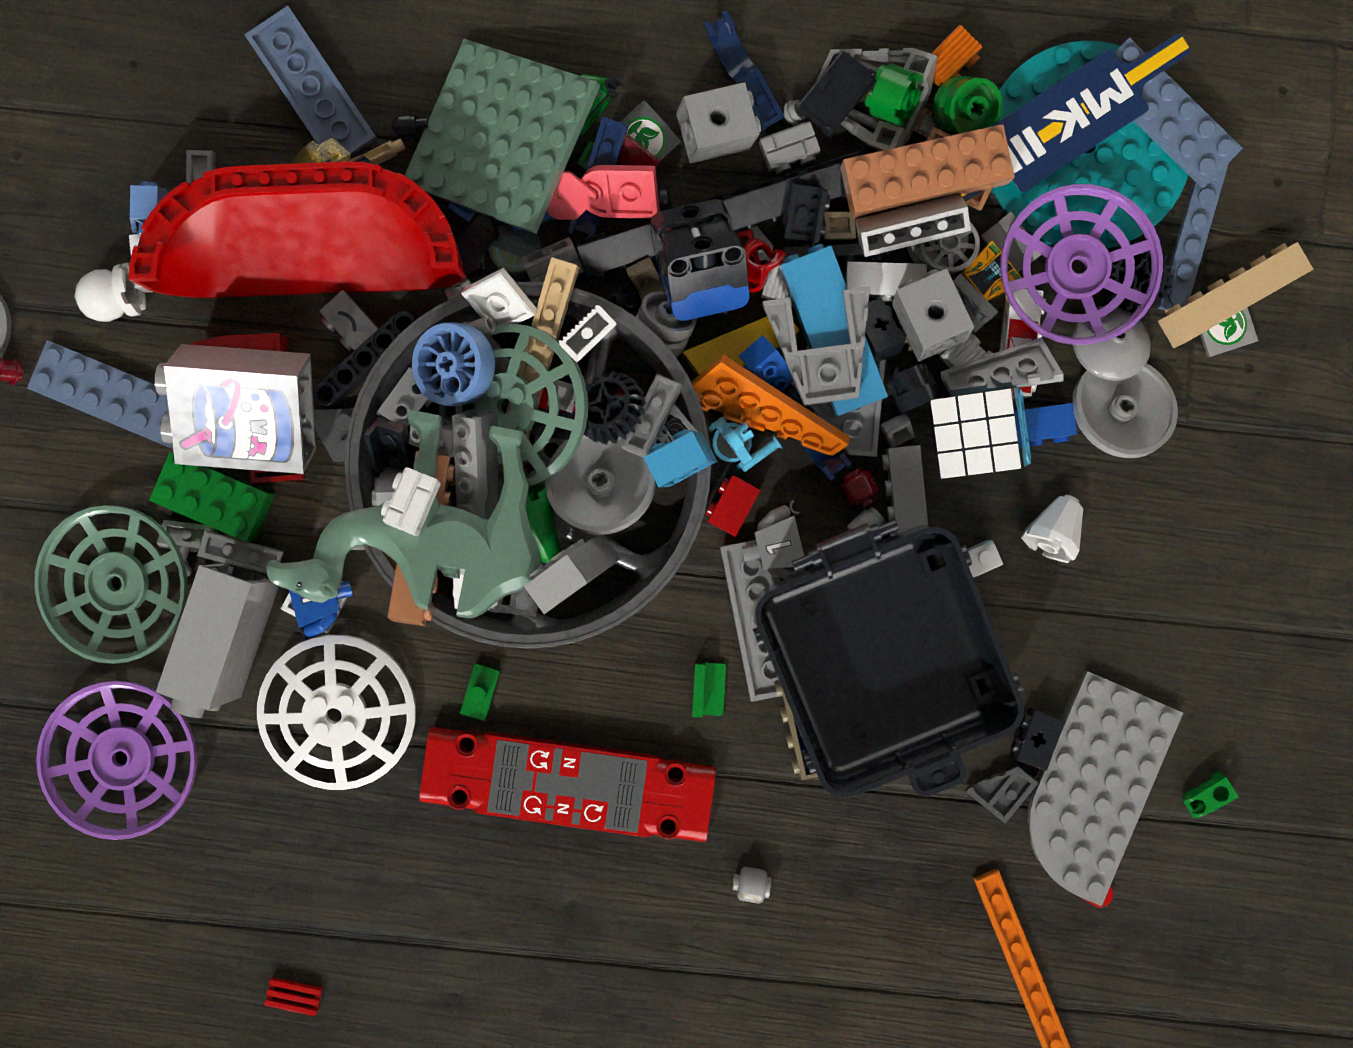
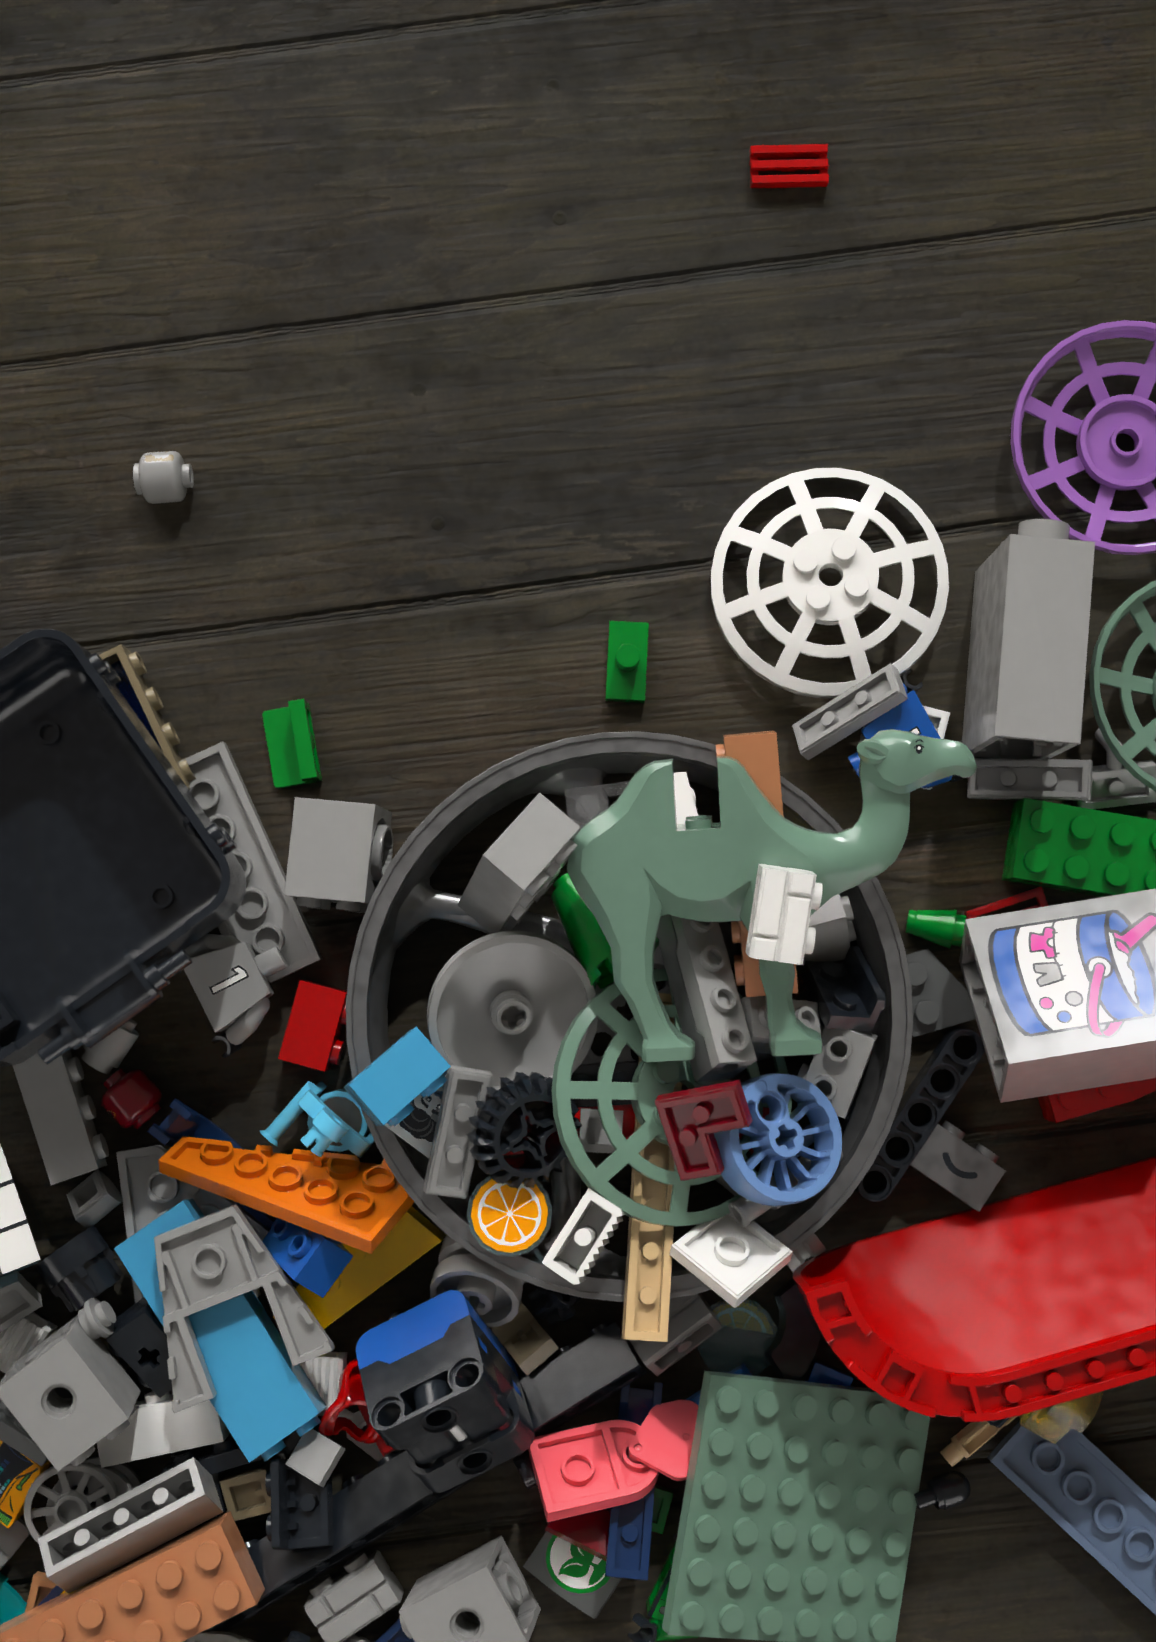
camera: 170 degrees right, 5 degrees down
panel [419,727,716,842] -> none
none -> light grey plate [78,1298,116,1340]
none -> light grey brick [284,797,393,913]
none -> light grey tile [286,1429,345,1488]
none -> light orange tile [466,1175,552,1257]
none -> dark red tile [654,1080,753,1181]
none -> light grey tile [792,663,908,760]
none -> green cone [905,909,966,949]

